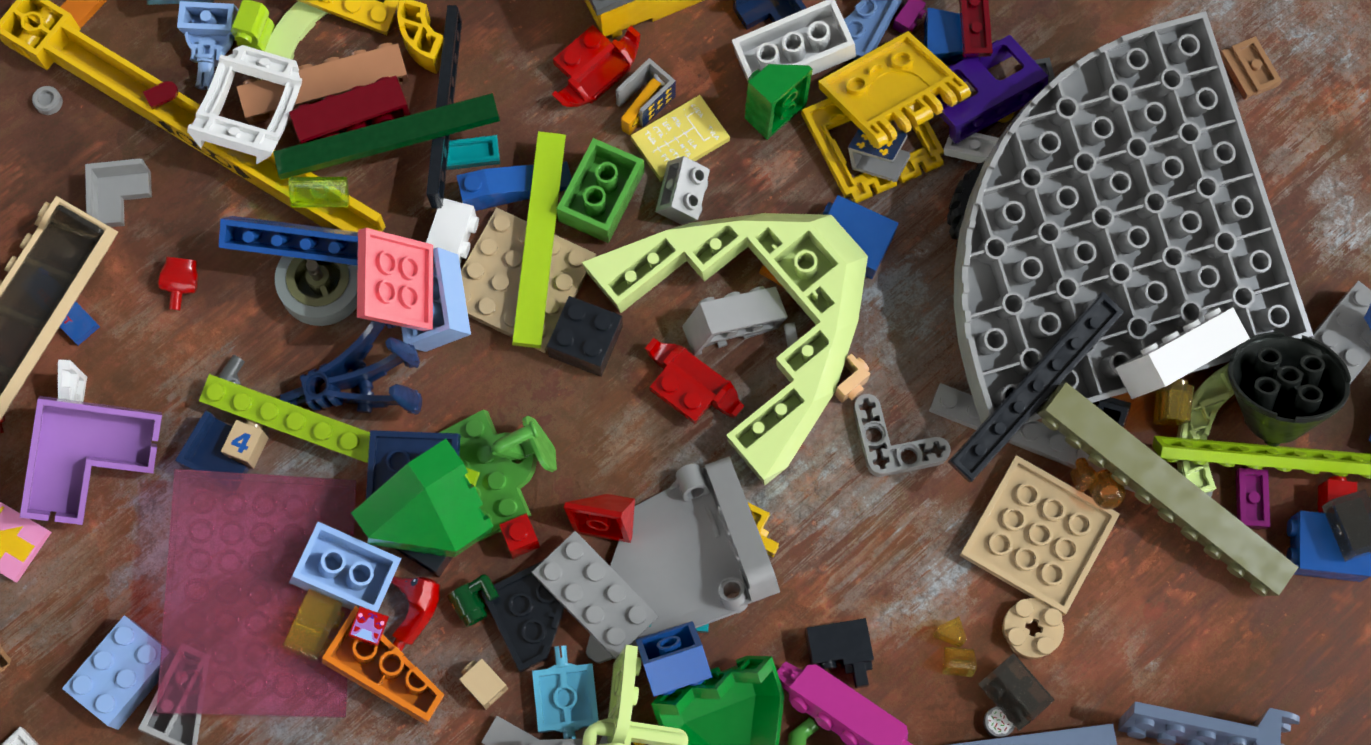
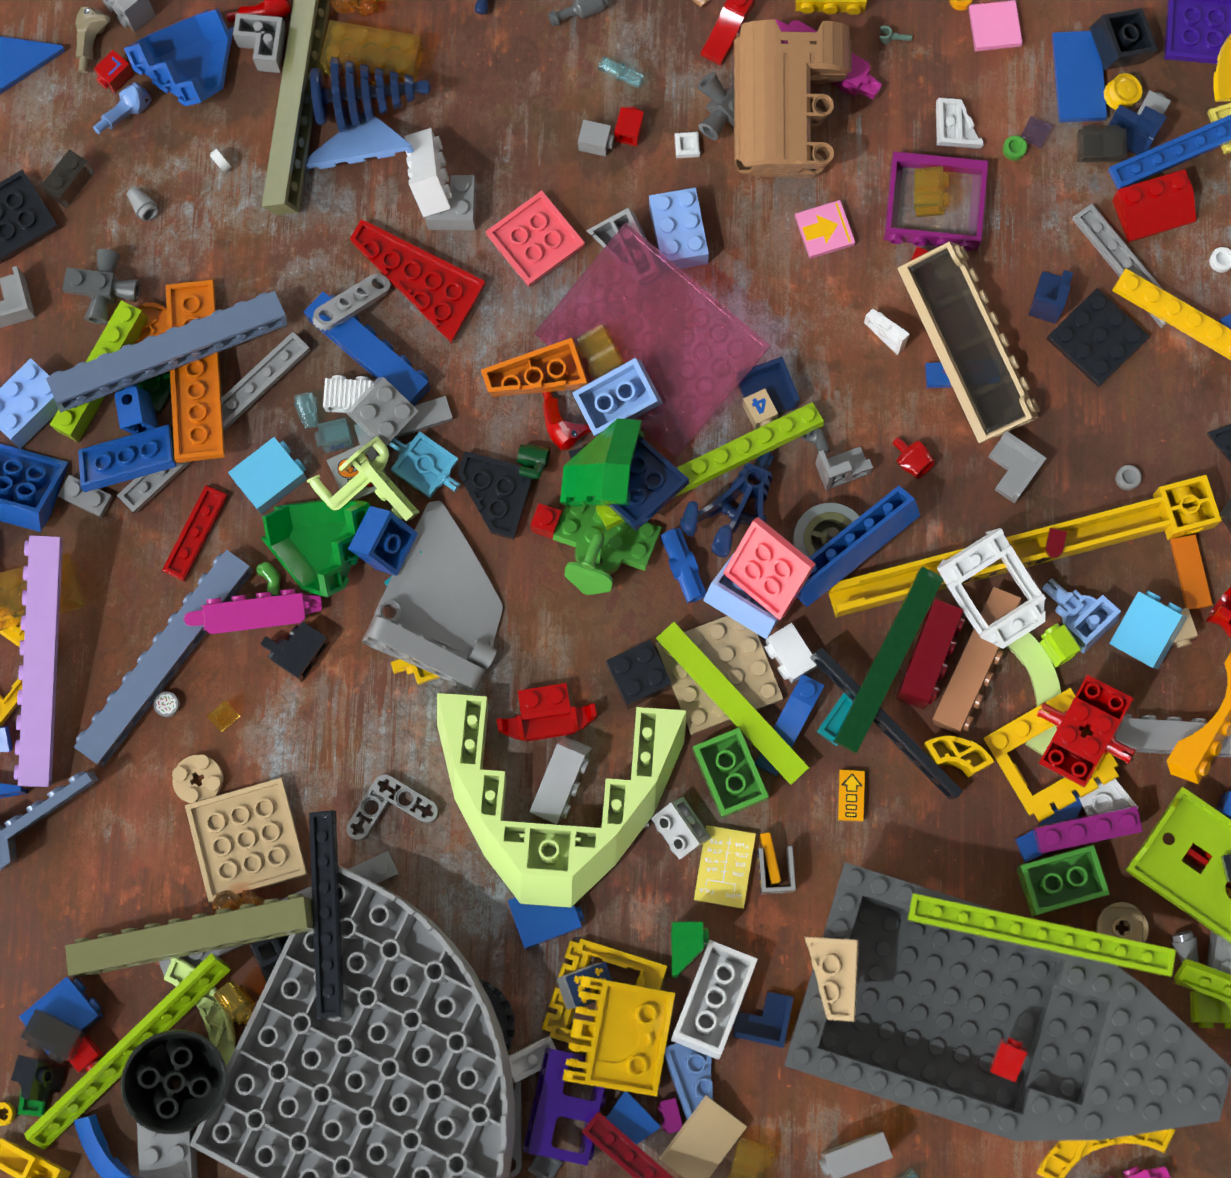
camera: 140 degrees right, 5 degrees up
medium lavender piece [20,396,162,525] -> none
clear neon green plate [288,177,350,207] -> none
tile [349,606,389,647] -> none
tan brick [459,659,508,710] -> none
light grey plate [532,531,659,659] -> none
red plate [552,25,640,107] -> none
red slope [564,494,635,543] -> none
light grey tile [784,322,798,348] -> none
light nougat bracket [834,354,870,403] -> none
clear yellow slope [933,616,967,648] -> none
clear smoke brick [978,653,1055,731] -> none
white wedge [1115,307,1250,399] -> none
magenta plate [1236,468,1270,529] -> none
none -> blue piece [661,528,706,604]
none -> light grey panel [815,447,873,490]
none -> light orange tile [838,770,865,822]

